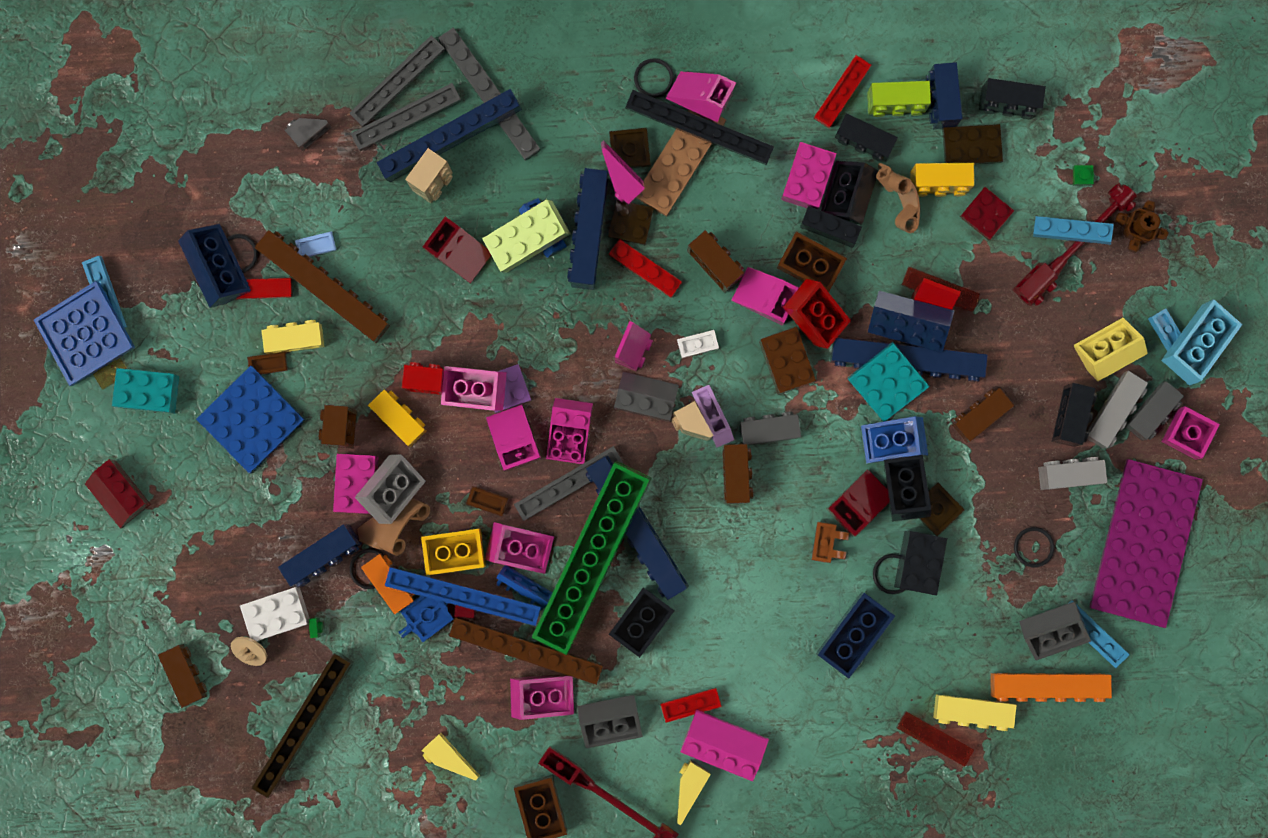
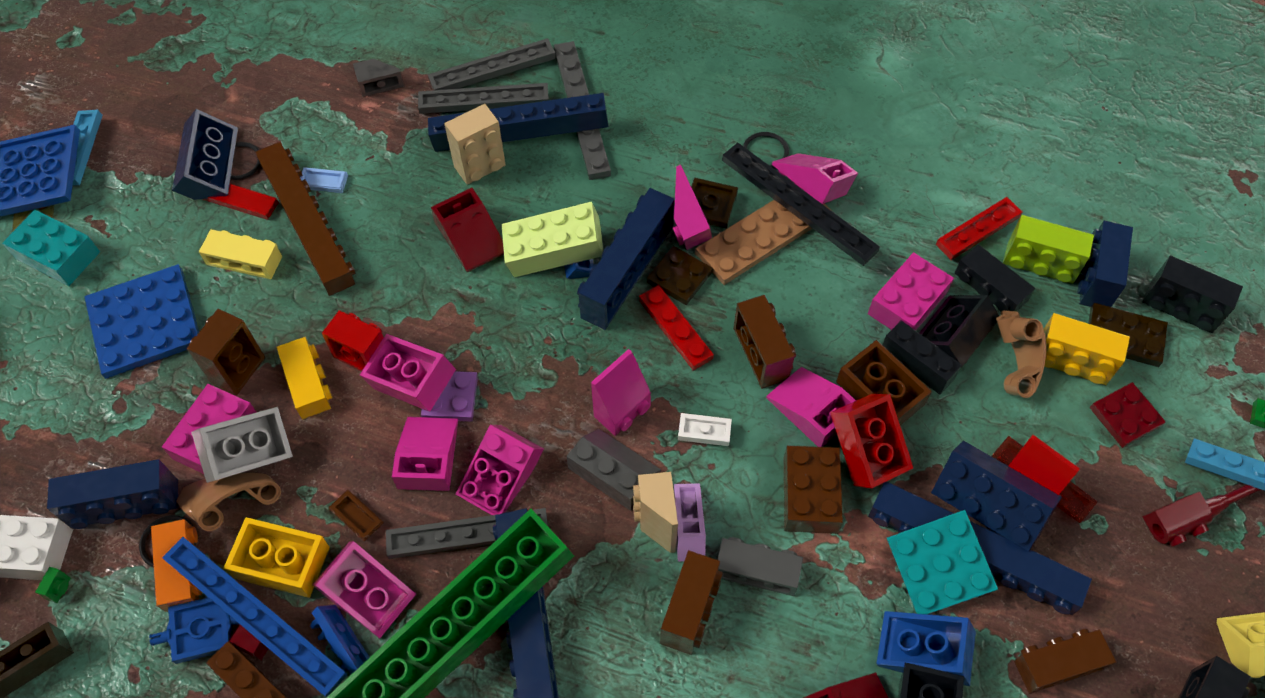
camera: 20 degrees right, 25 degrees down
reddish brown tile [247,352,288,374] -> none

